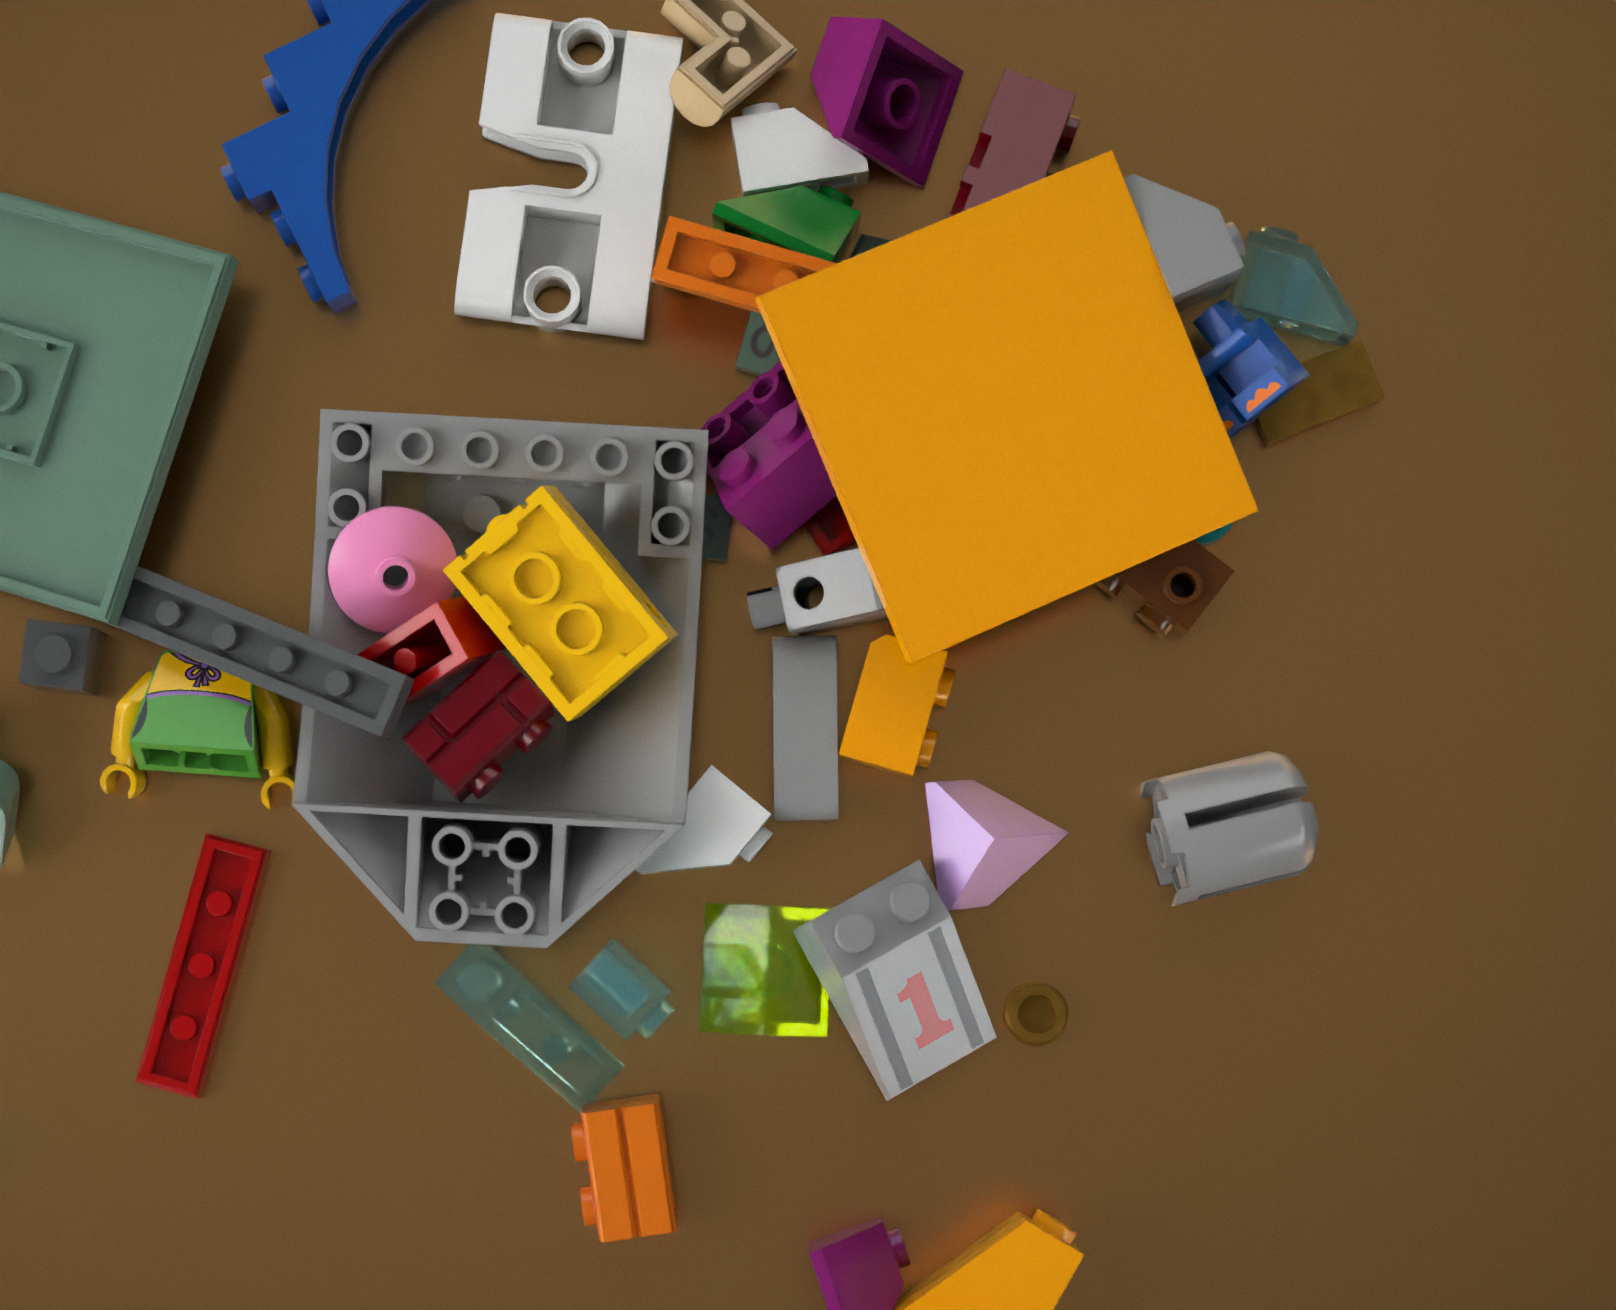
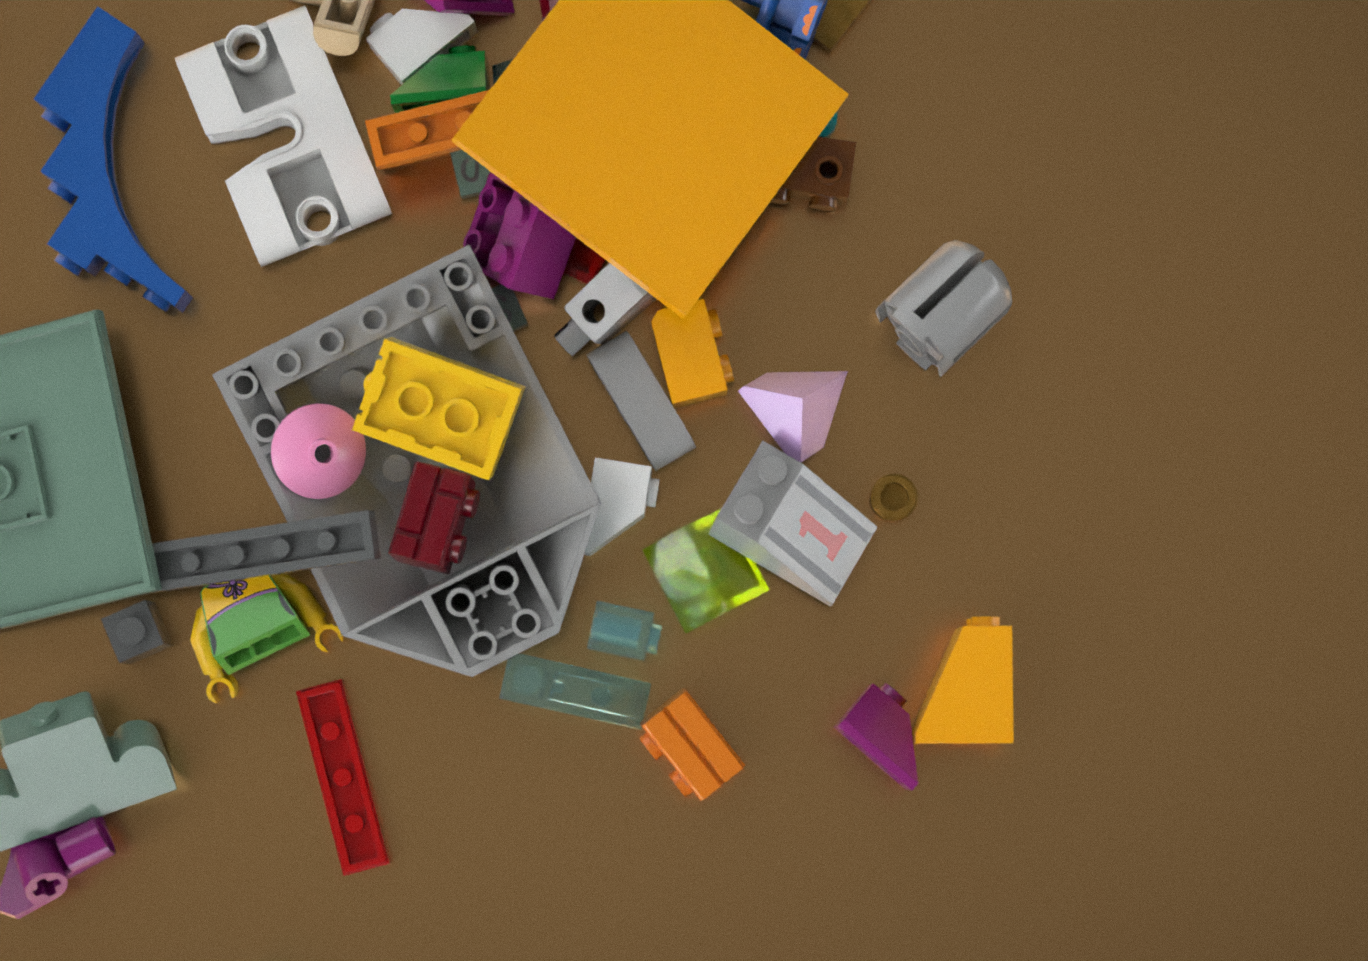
camera: 25 degrees left, 0 degrees up
red slope [357,596,507,707] -> none

